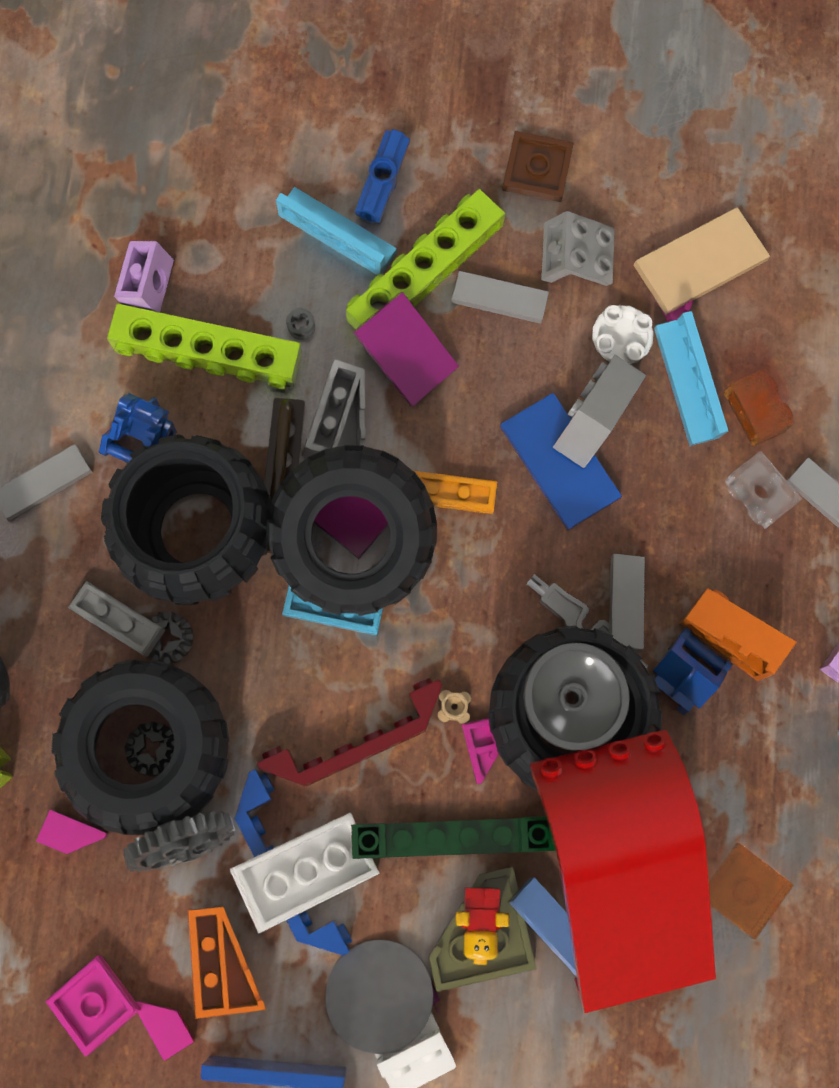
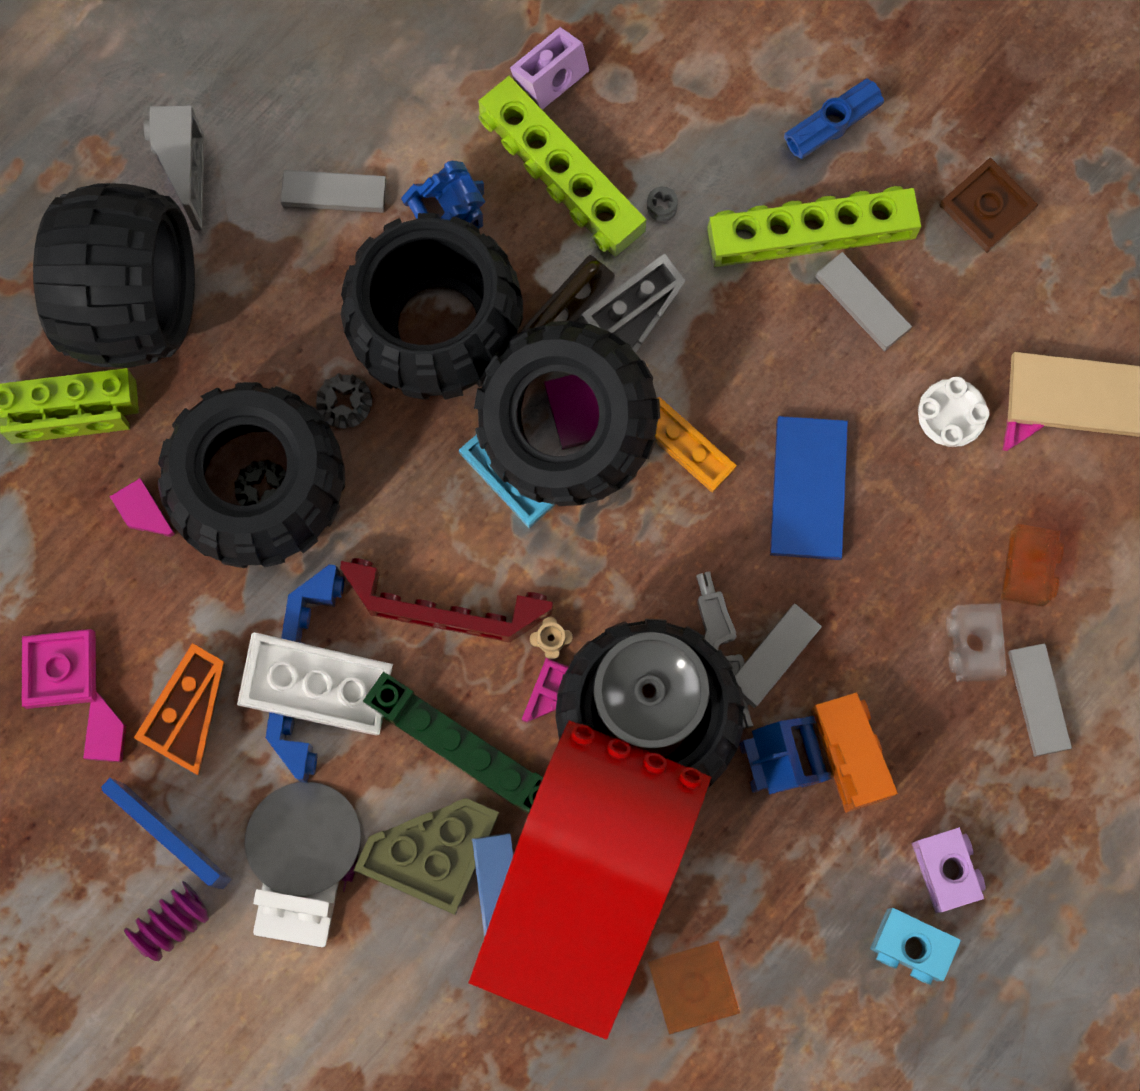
camera: 40 degrees right, 0 degrees up
light grey tile [68,581,165,658] -> none
dark grey gear [123,811,236,872] -> none
medium azure fence [276,187,397,275] -> none
magenta tile [353,292,459,406] -> none
piece [455,887,510,965] -> none
light grey bracket [541,211,614,286] -> none
light grey wedge [553,355,646,468] -> none
medium azure fence [654,311,728,446] -> none

